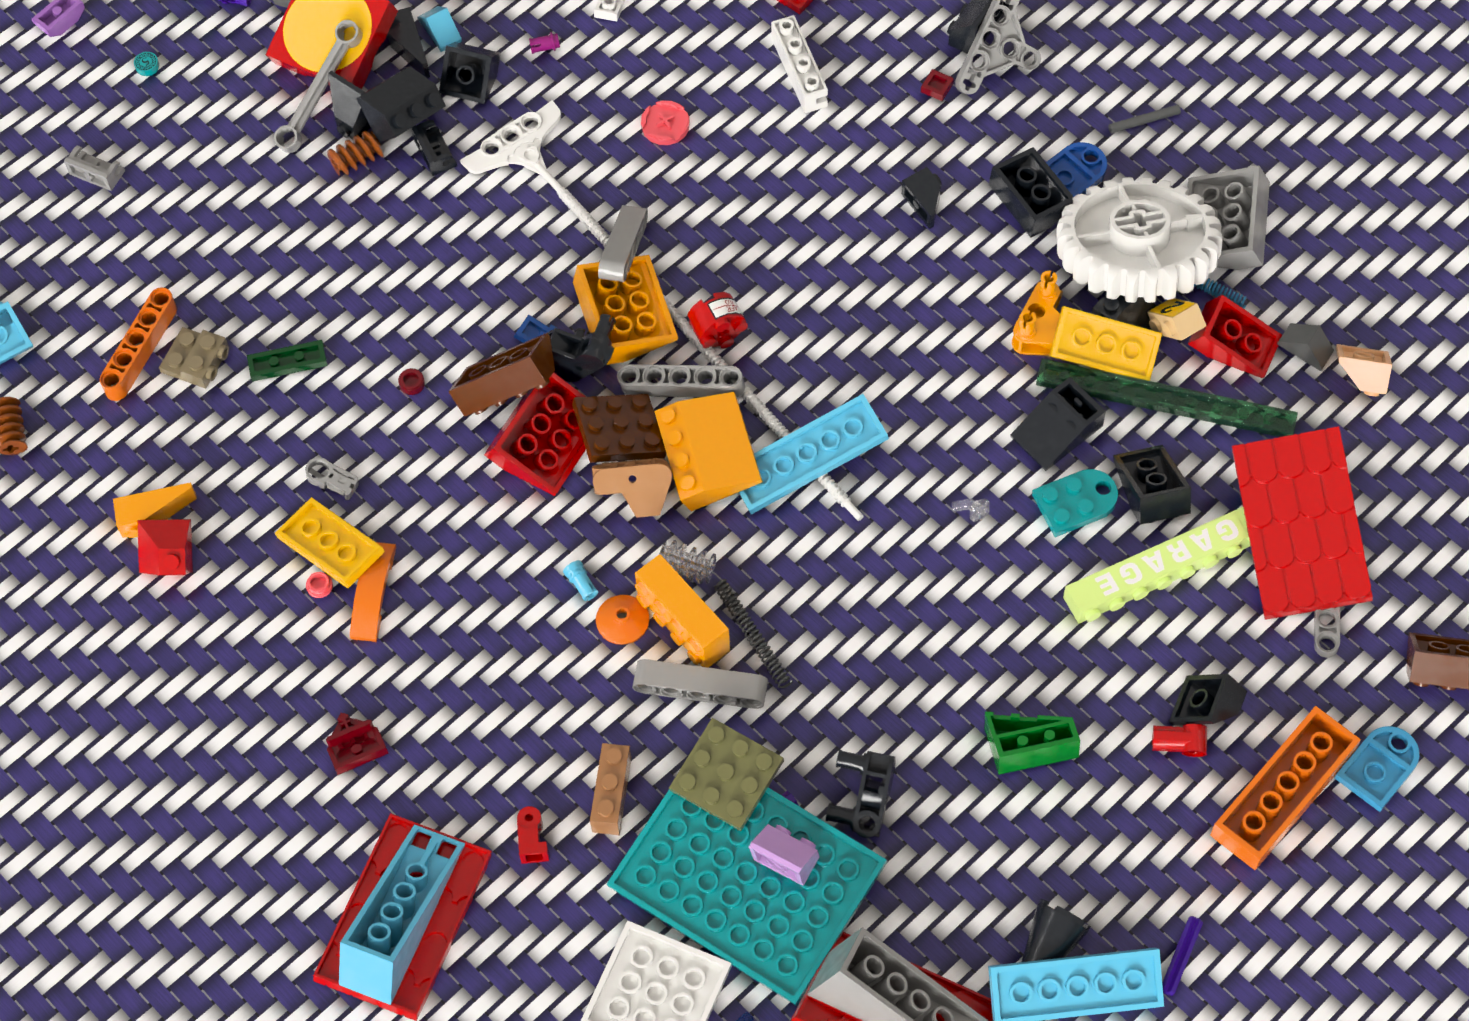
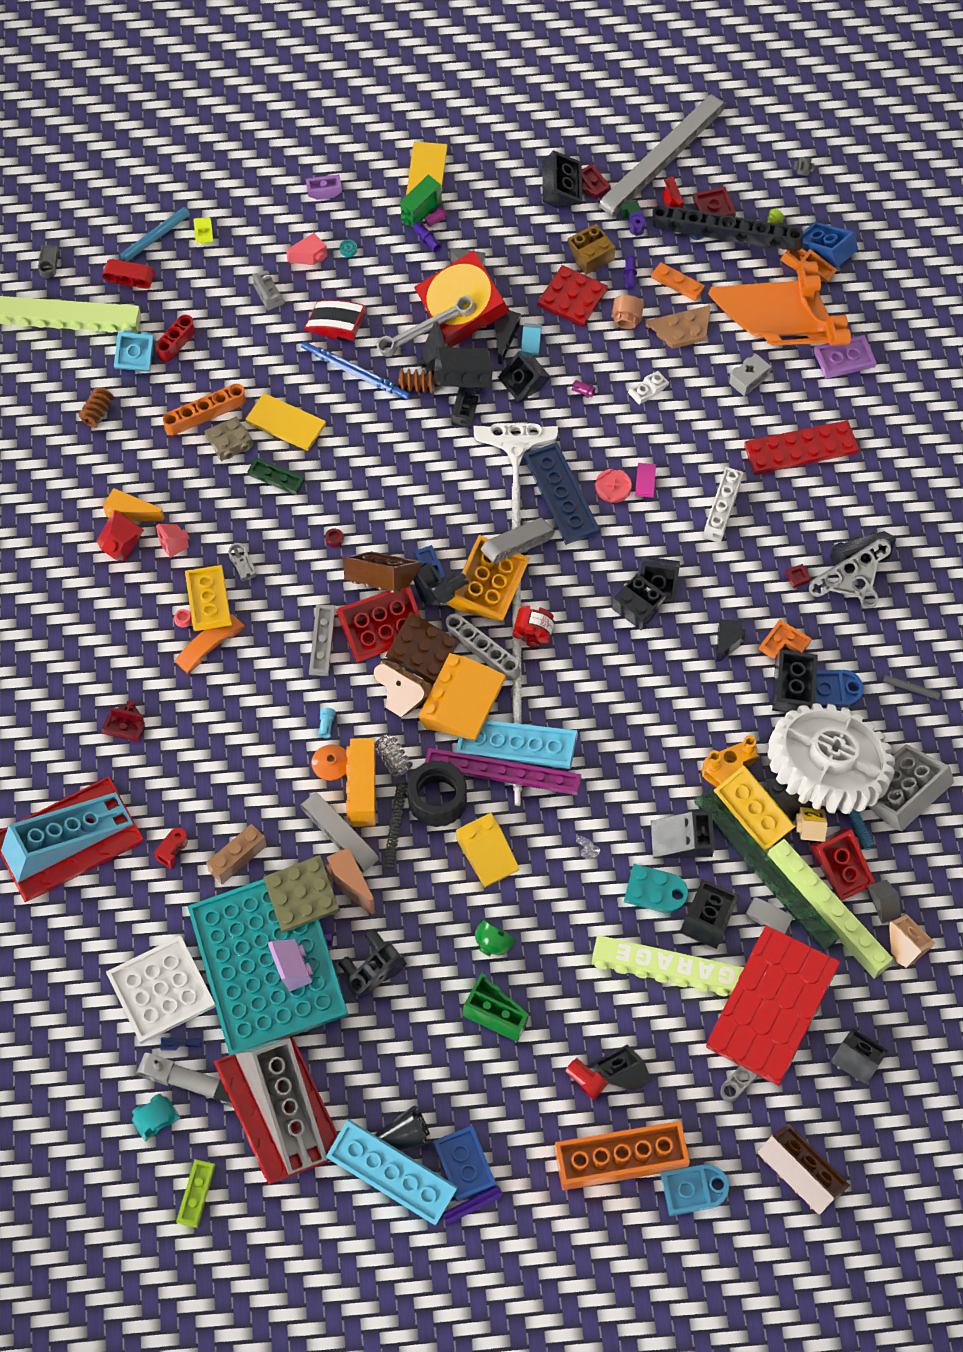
camera: 35 degrees right, 0 degrees up
none -> red beam [156,314,195,362]
none -> coral slope [156,524,189,558]
none -> yellow tile [245,393,326,451]
none -> coral slope [286,233,327,265]
none -> axle [301,341,411,400]
none -> slope [304,300,366,341]
none -> light grey plate [309,604,335,676]
none -> nougat slope [325,847,375,915]
none -> black tyre [407,760,467,827]
none -> magenta plate [425,748,582,795]
none -> blue plate [433,1125,496,1202]
none -> yellow slope [456,813,520,888]
none -> green cylinder [475,919,516,957]
none -> dark blue plate [523,442,600,545]
none -> black slope [612,573,666,630]
none -> dark pink slope [635,463,656,498]
none -> black slope [640,556,680,603]
none -> light grey slope [745,897,793,934]
none -> orange plate [759,620,812,660]
none -> yellowish green brick [766,839,893,979]
none -> black slope [831,1028,888,1085]

